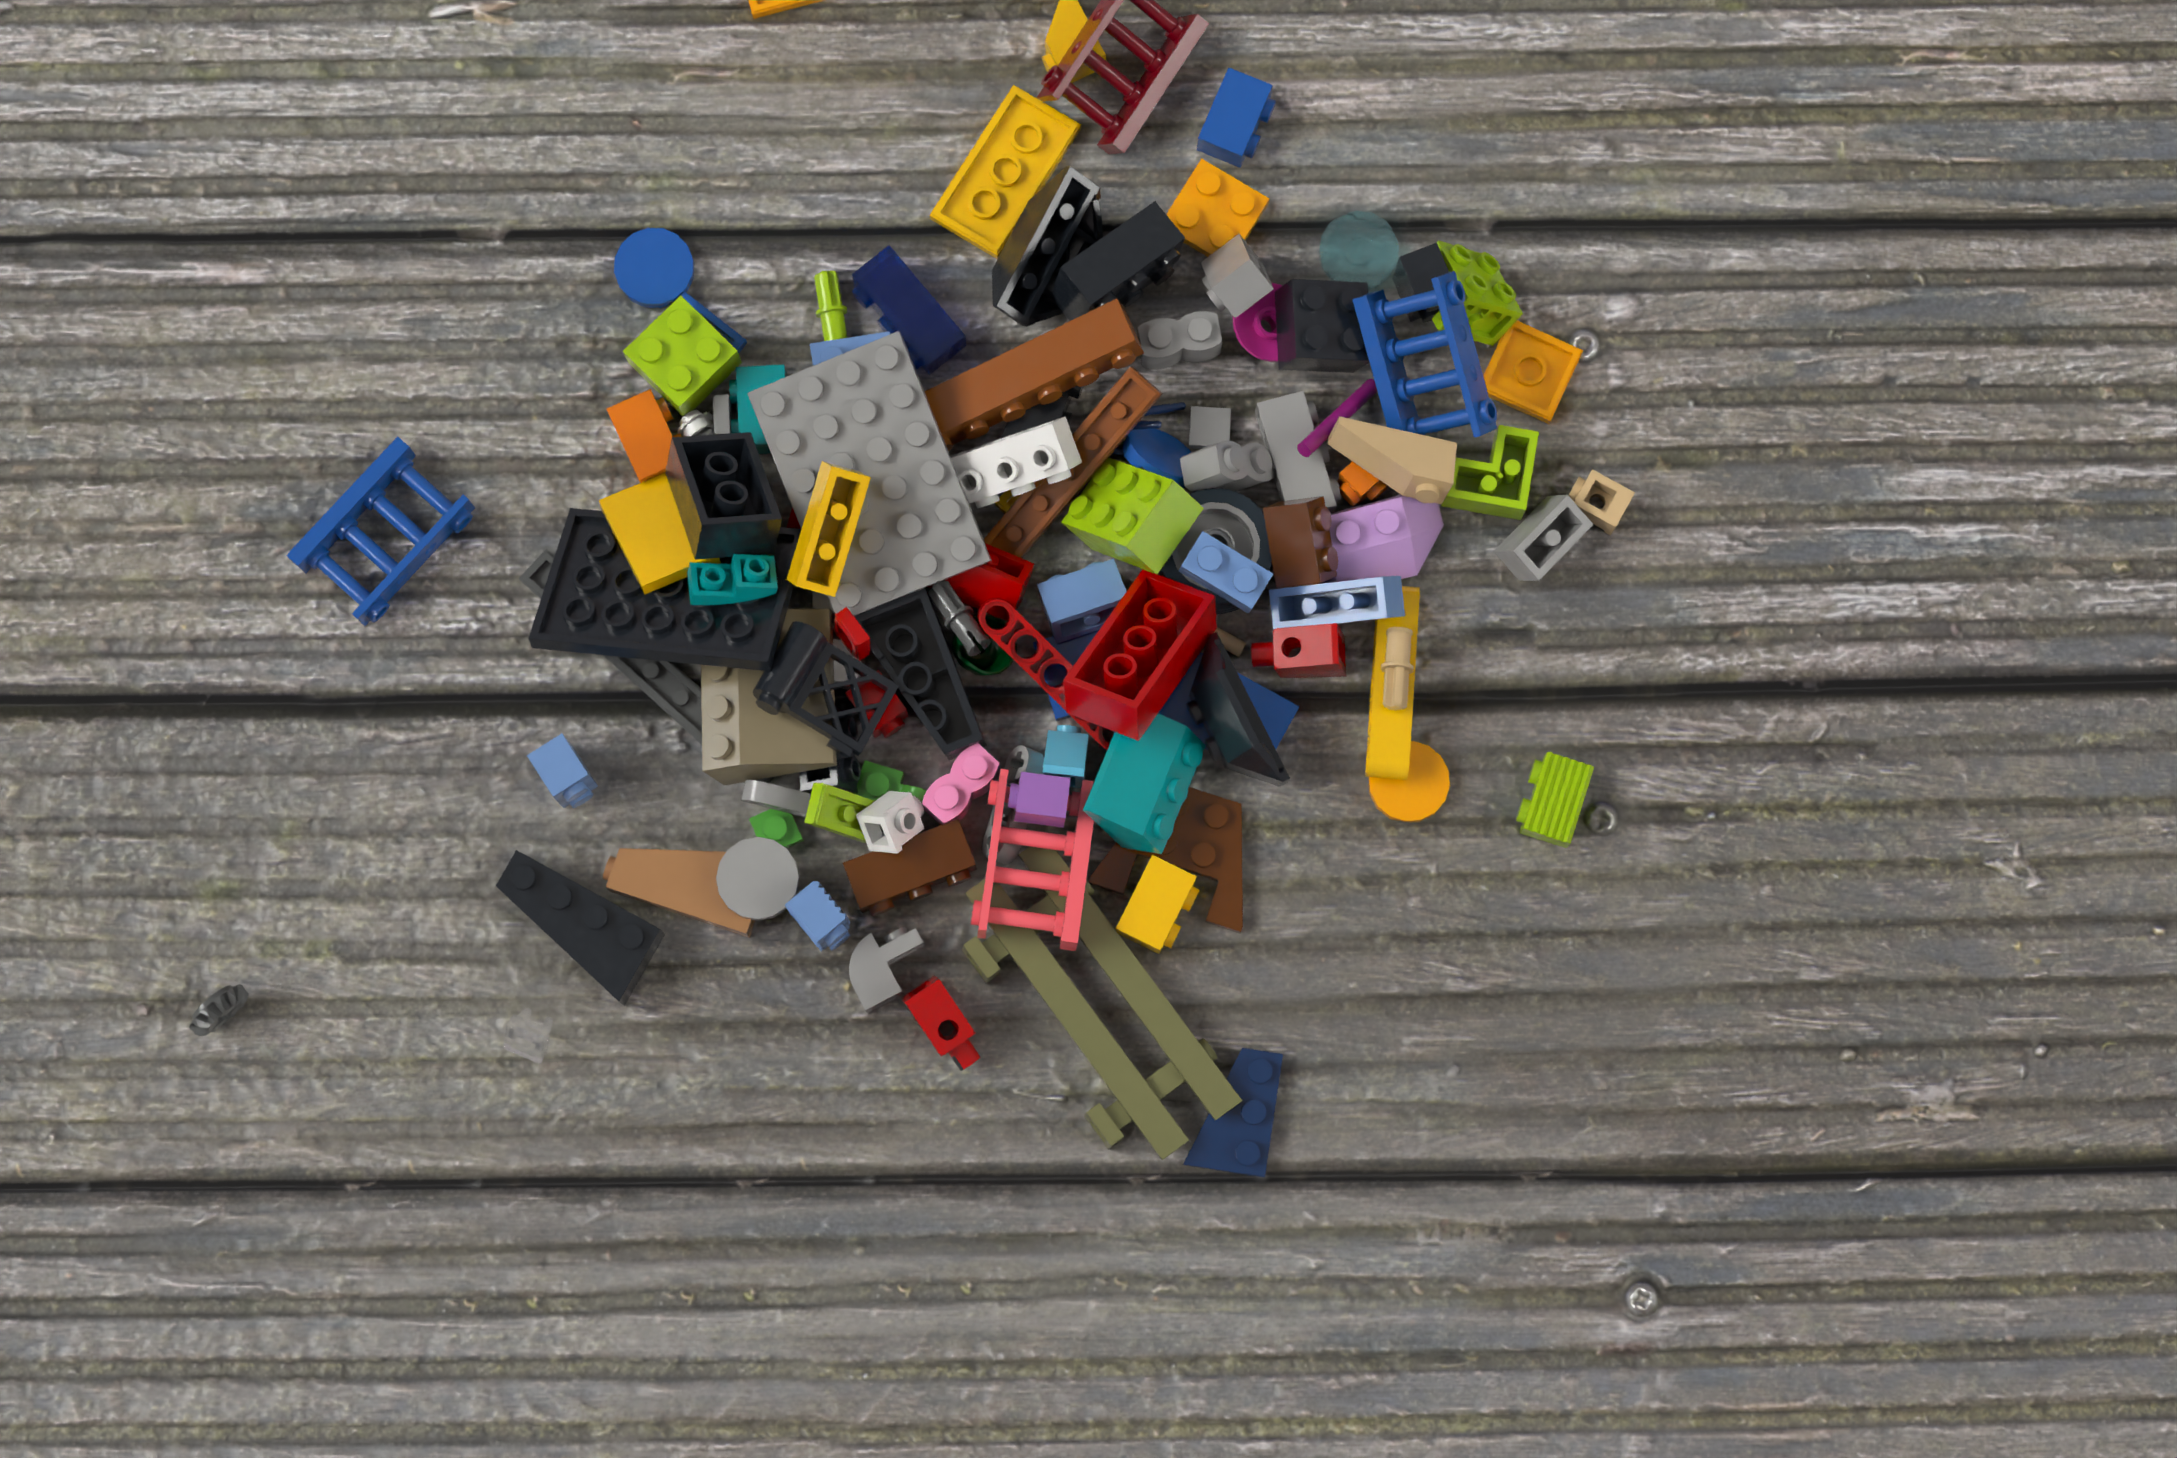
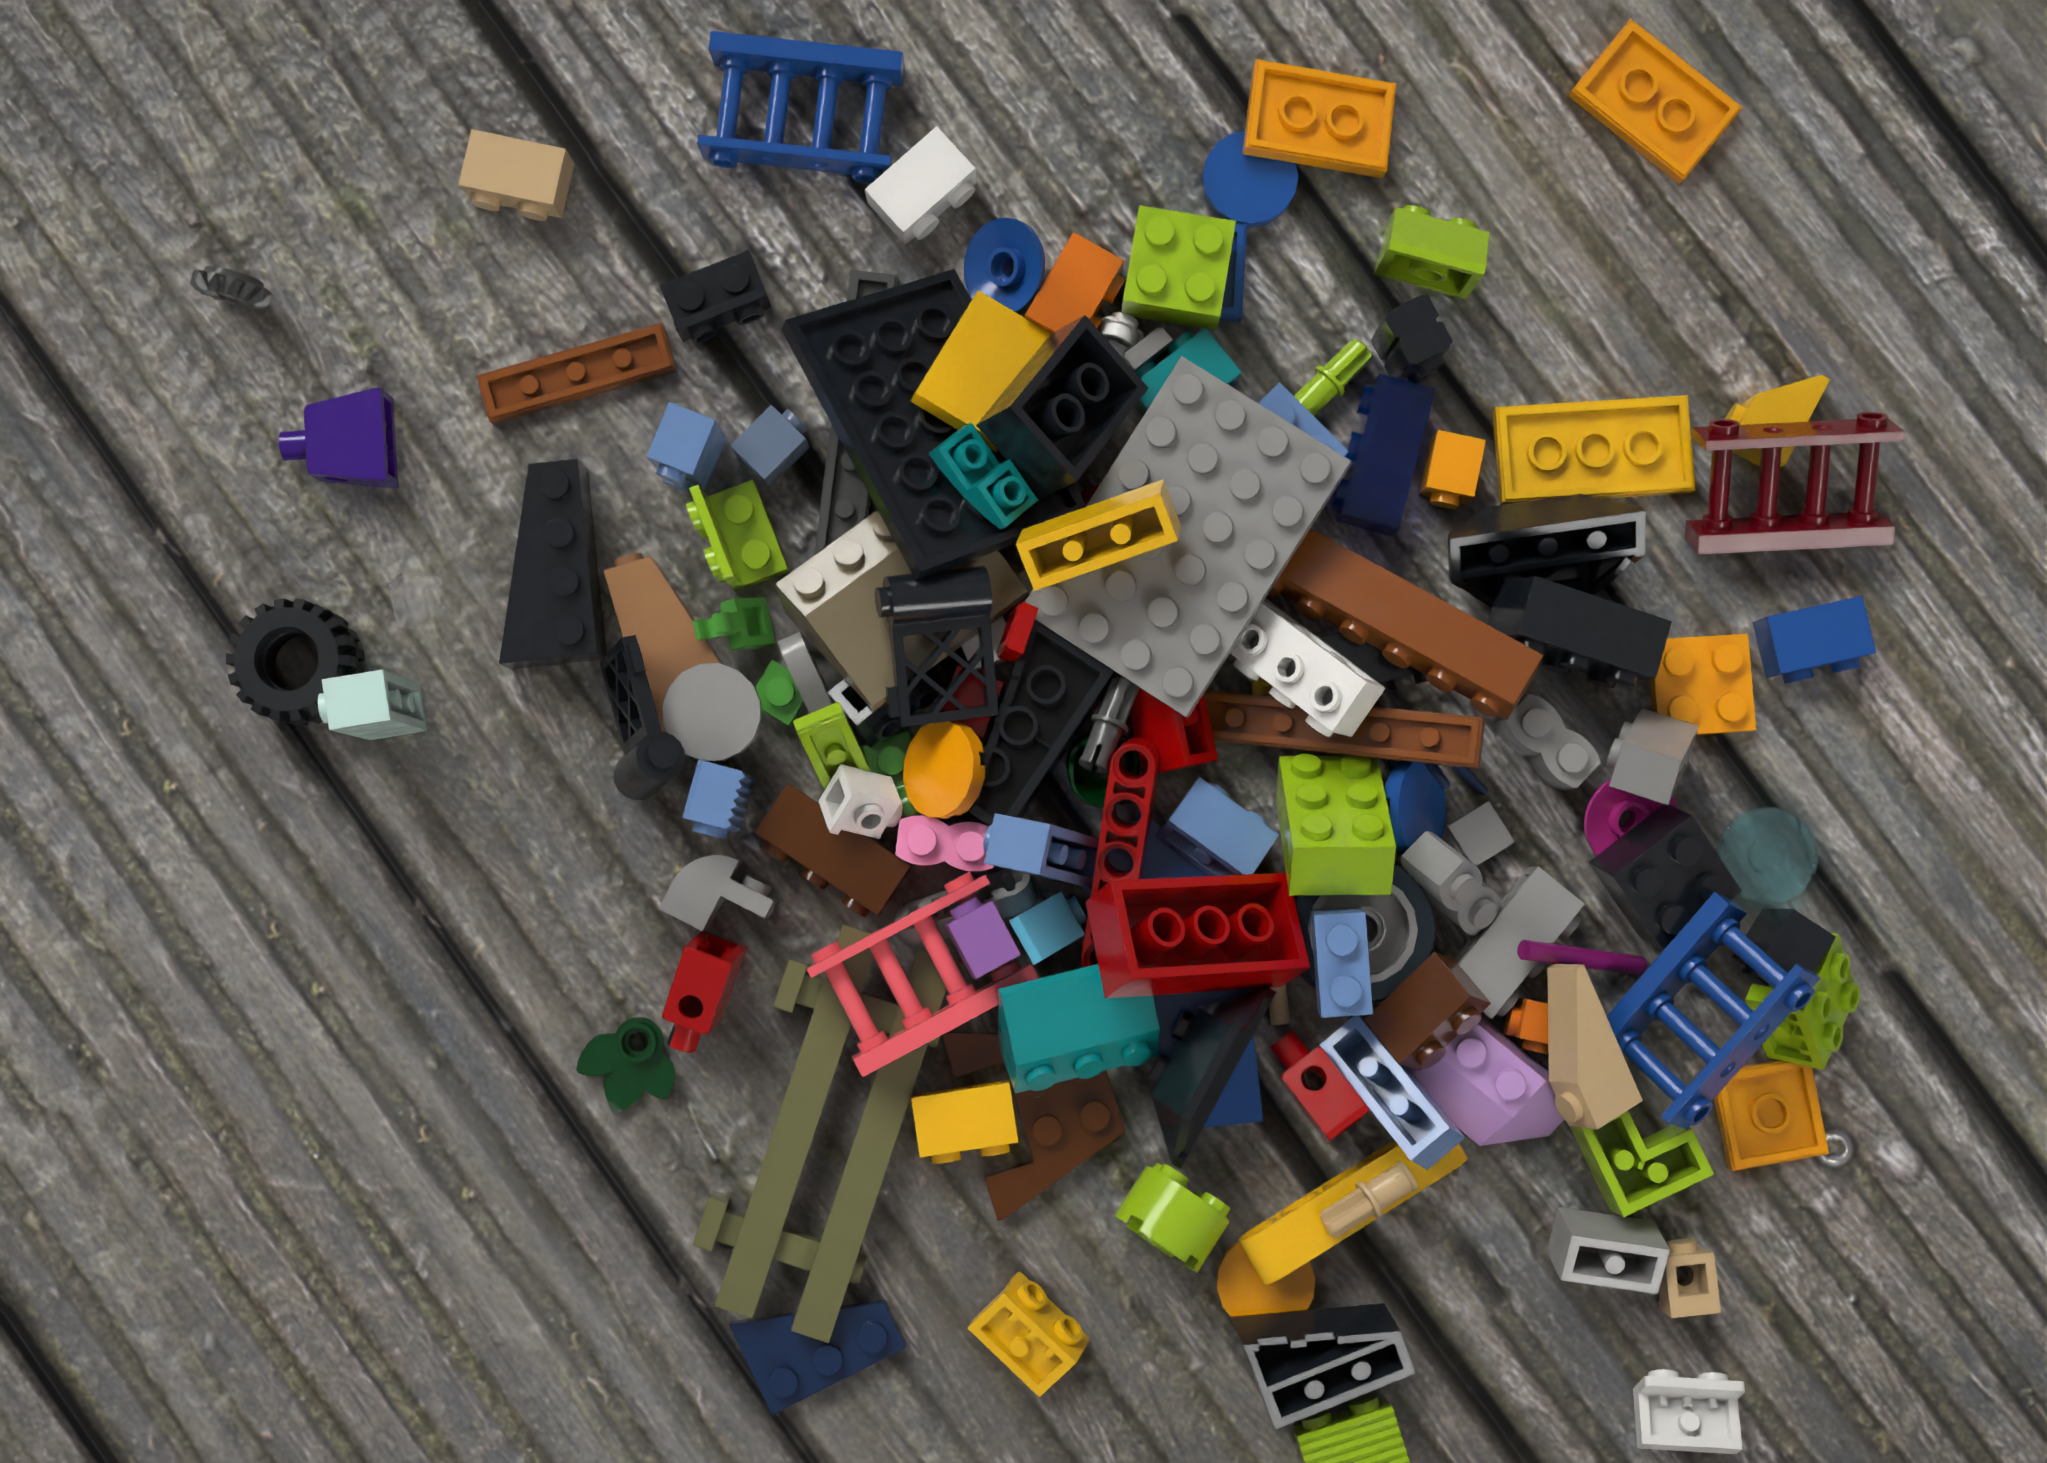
camera: 55 degrees right, 5 degrees up
none -> black tyre [226,598,365,725]
none -> dark purple torso [279,388,399,488]
none -> light aqua brick [318,669,427,740]
none -> tan brick [458,129,575,221]
none -> dark orange tile [476,323,677,424]
none -> dark green plate [576,1017,675,1113]
none -> black piece [600,635,685,800]
none -> black bracket [660,250,772,343]
none -> lime bracket [686,479,789,592]
none -> bright green plate [693,597,776,651]
none -> sand blue brick [730,405,810,488]
none -> white brick [865,126,977,245]
none -> light orange tile [903,721,985,819]
none -> blue dish [964,218,1045,313]
none -> yellow bracket [967,1272,1089,1397]
none -> medium blue brick [983,813,1099,888]
none -> lime brick [1113,1162,1231,1273]
none -> black wedge [1231,1303,1416,1430]
none -> light orange tile [1242,59,1396,178]
none -> black brick [1371,295,1453,388]
none -> lime slope [1374,205,1489,299]
none -> light orange brick [1418,430,1486,509]
none -> white bracket [1633,1369,1745,1454]

